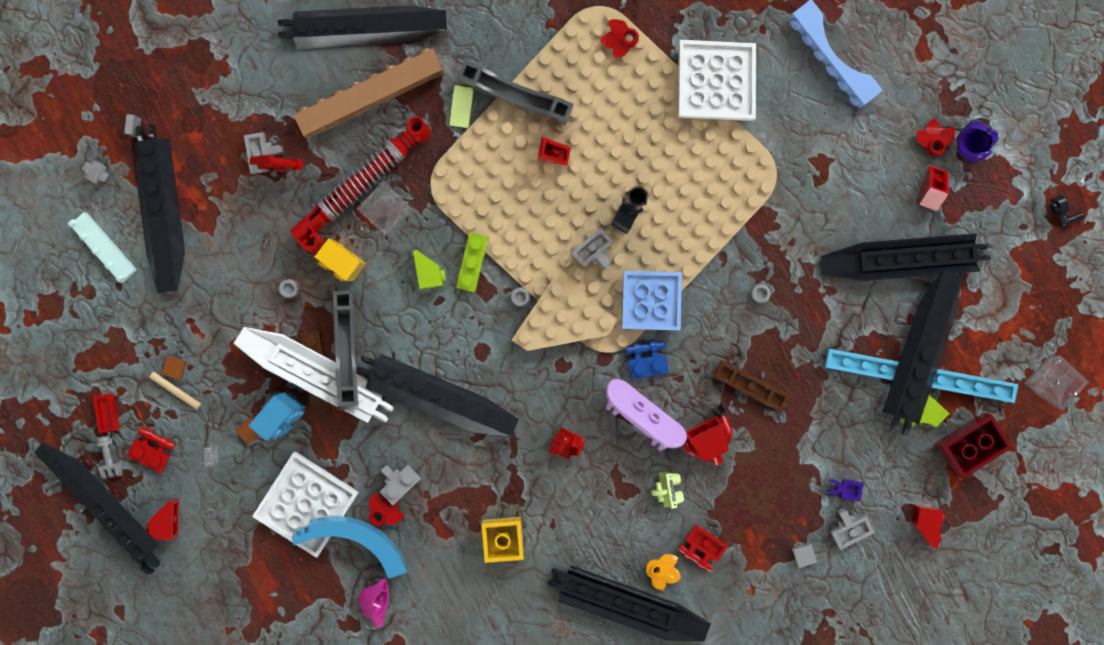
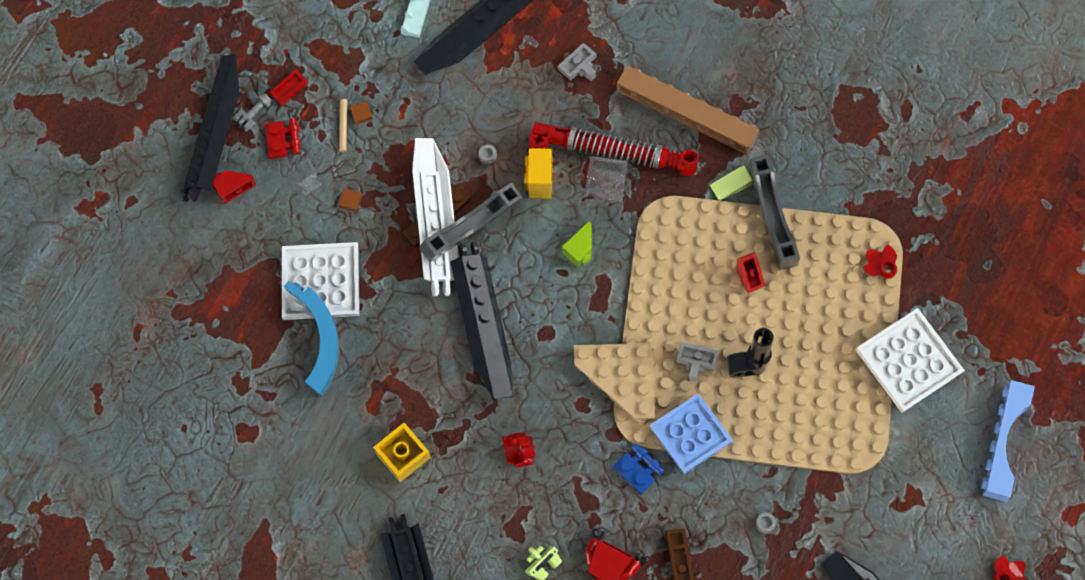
camera: 60 degrees right, 20 degrees down
red plate [249,155,303,172] -> none
dark azure brick [249,391,306,441] -> none
black hinge [278,5,447,50] -> none
dark pink hat [359,578,389,628] -> none
red plate [369,493,404,527] -> none
light grey hinge [380,465,421,505] -> none
lime plate [456,232,489,292] -> none
light grey tile [511,288,530,307] -> none
lavender piece [606,379,687,451] -> none

